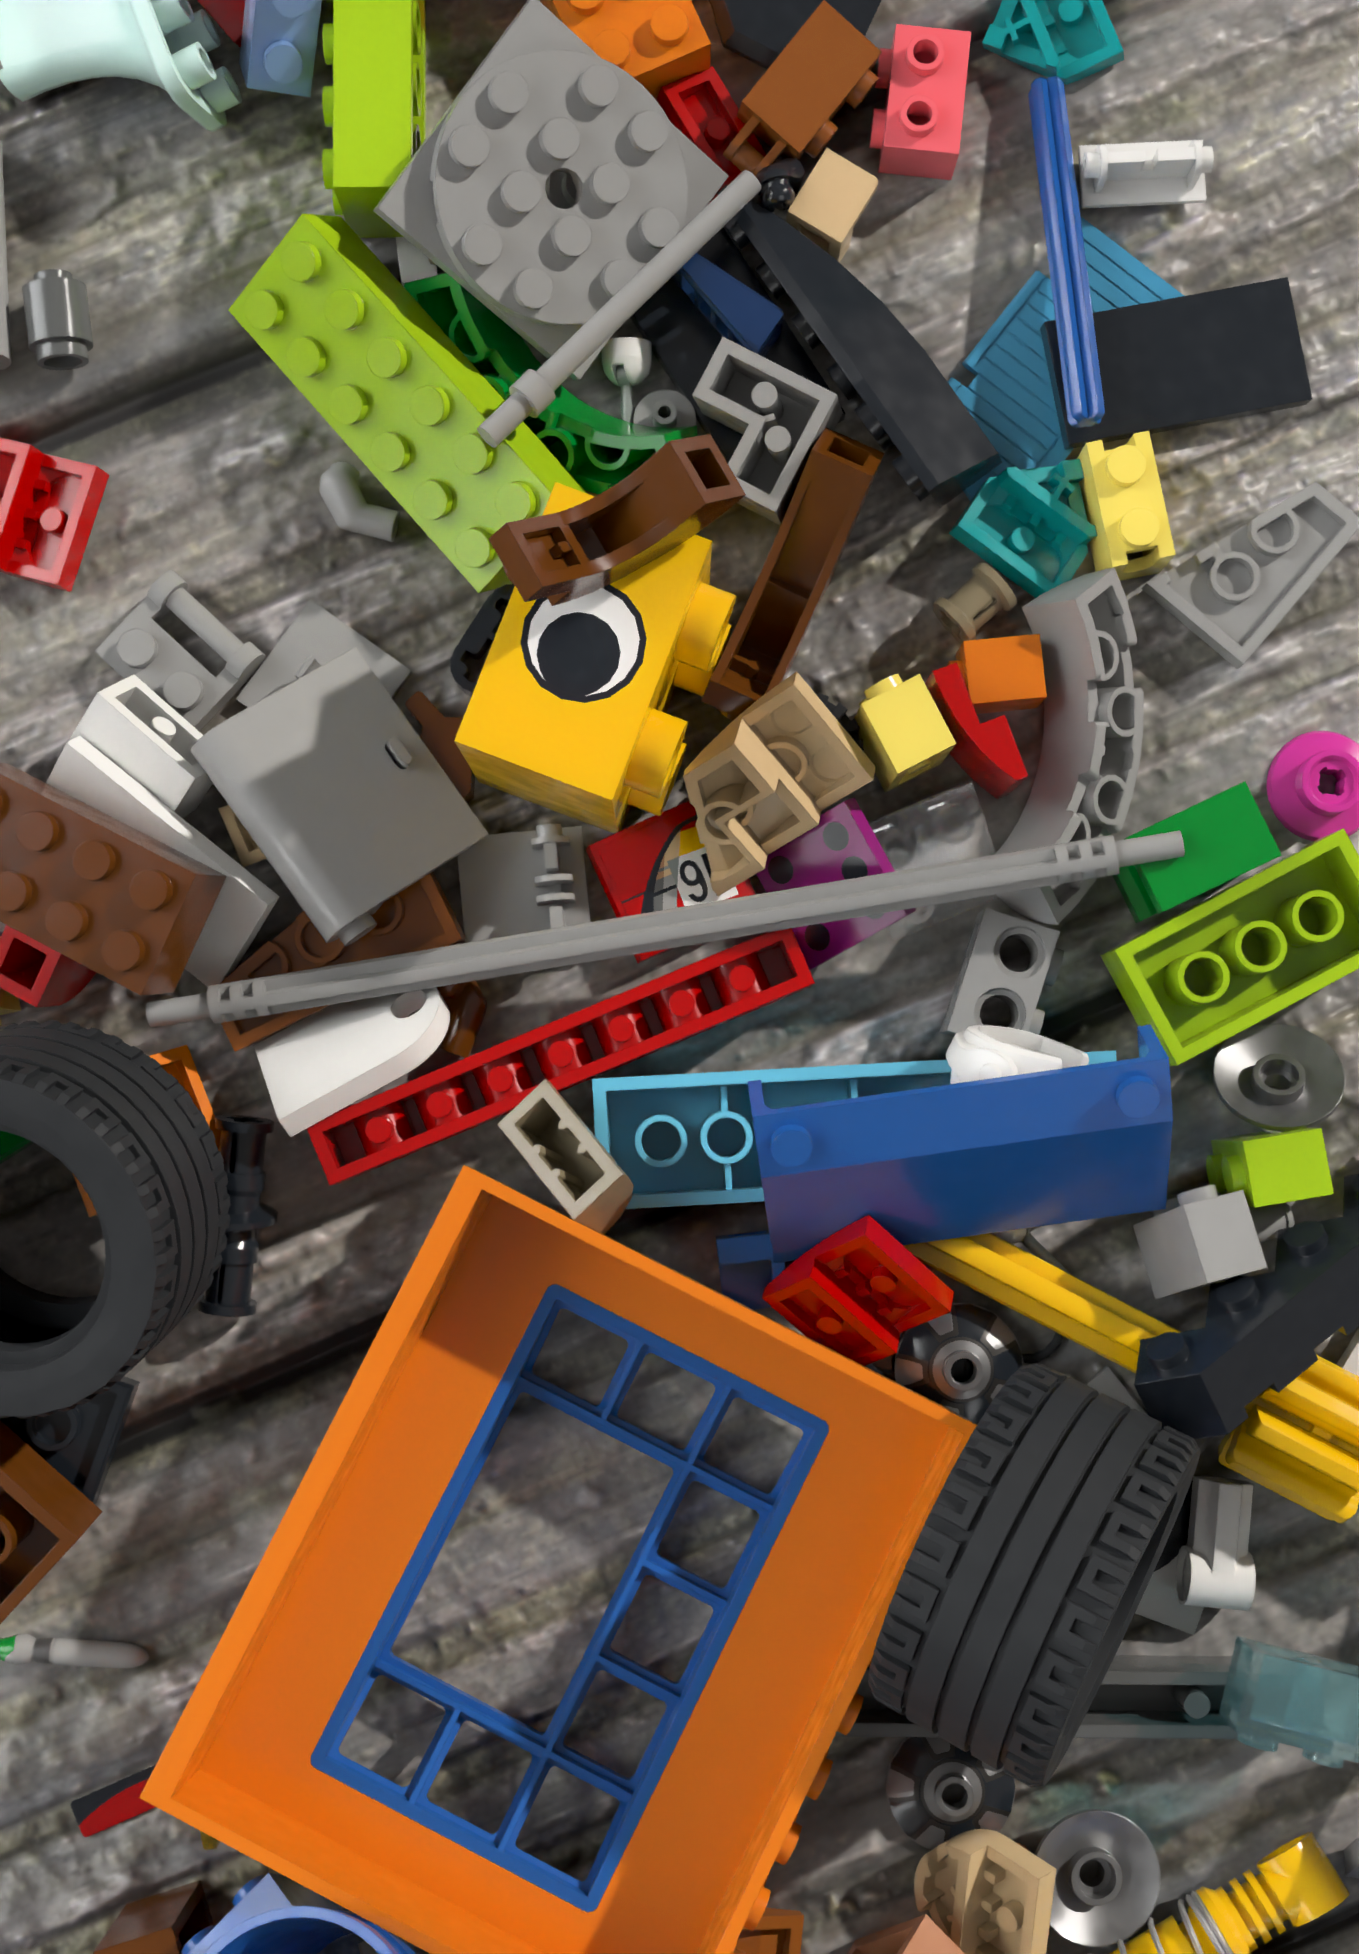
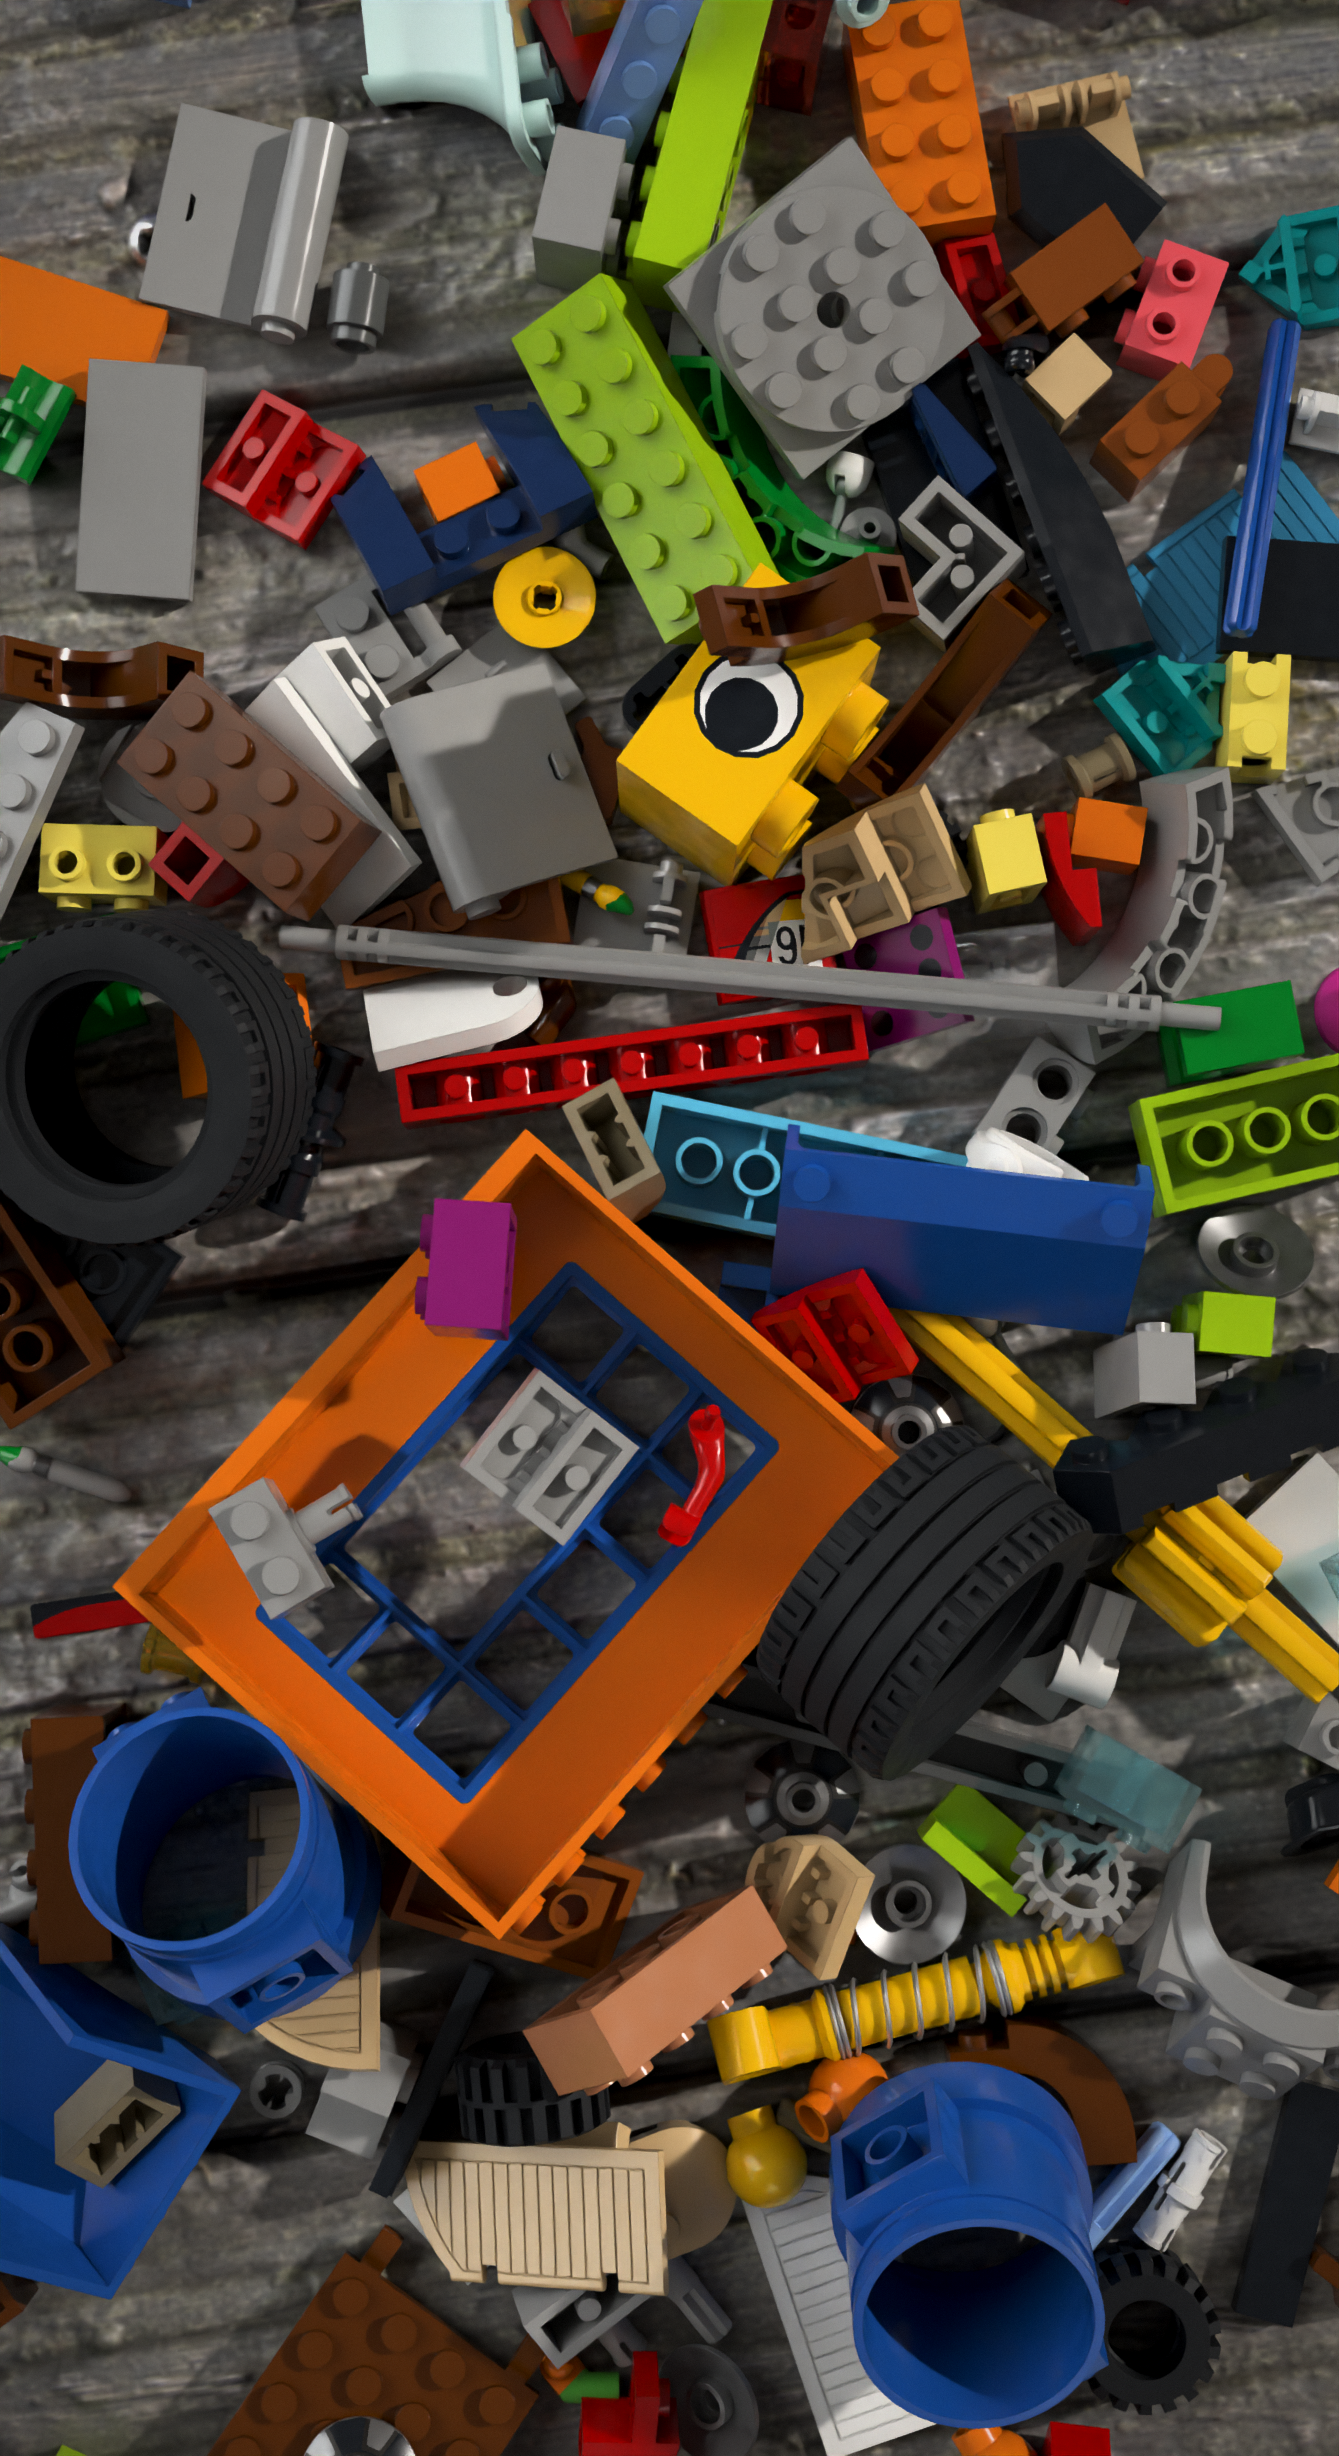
camera: 15 degrees right, 0 degrees up
light grey bar [477,170,761,448] -> none
none -> light grey brick [208,1477,363,1620]
none -> dark blue wedge [330,402,598,616]
none -> orange brick [413,441,508,525]
none -> magenta brick [415,1198,517,1341]
none -> light grey slope [459,1368,639,1546]
none -> yellow piece [493,547,596,648]
none -> light grey brick [532,125,636,291]
none -> piece [560,870,634,916]
none -> red piece [657,1404,725,1547]
none -> lime panel [916,1784,1027,1917]
none -> light grey gear [1010,1813,1141,1944]
none -> dark orange brick [1089,354,1233,503]

